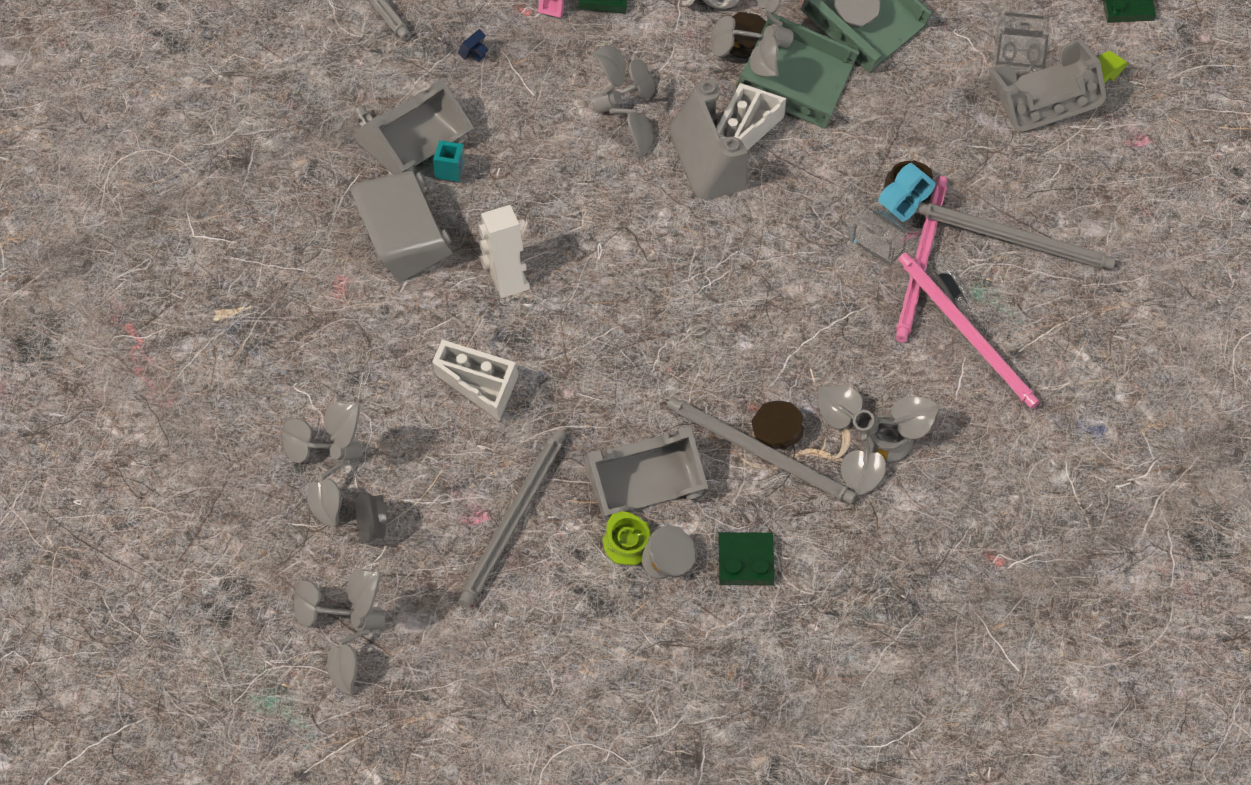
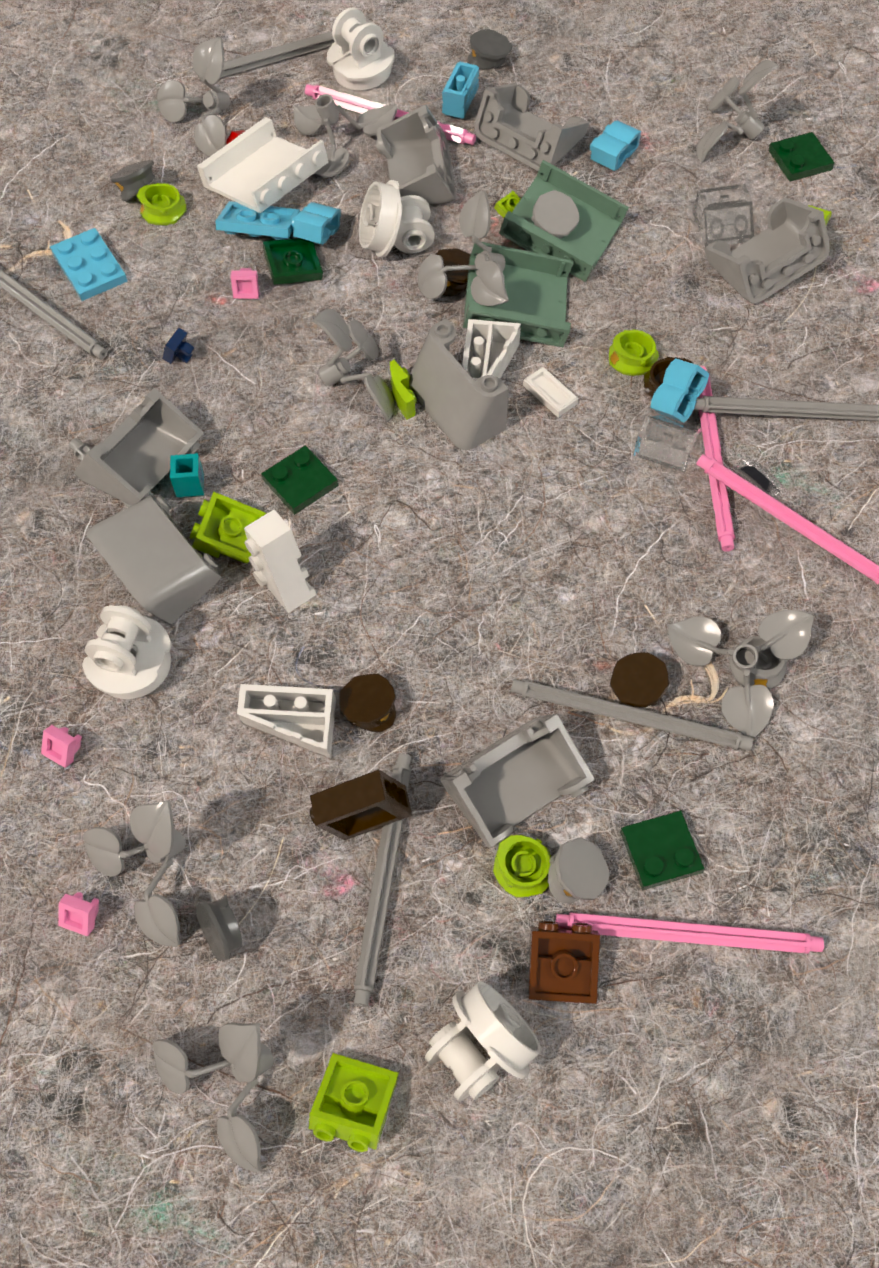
camera: 15 degrees left, 5 degrees up
none -> bright pink tile [41,725,82,768]
none -> bright pink tile [58,892,99,937]
none -> white piece [82,605,172,699]
none -> lime plate [189,491,266,564]
none -> dark green plate [261,445,339,515]
none -> lime plate [309,1053,399,1152]
none -> dark brown window [310,769,413,840]
none -> dark brown hat [339,674,396,732]
none -> lime slope [390,360,417,420]
none -> white piece [425,981,541,1102]
none -> white tile [523,367,579,418]
none -> reddish brown plate [528,921,600,1004]
none -> bright pink piece [555,912,824,954]
none -> lime hat [609,330,659,376]

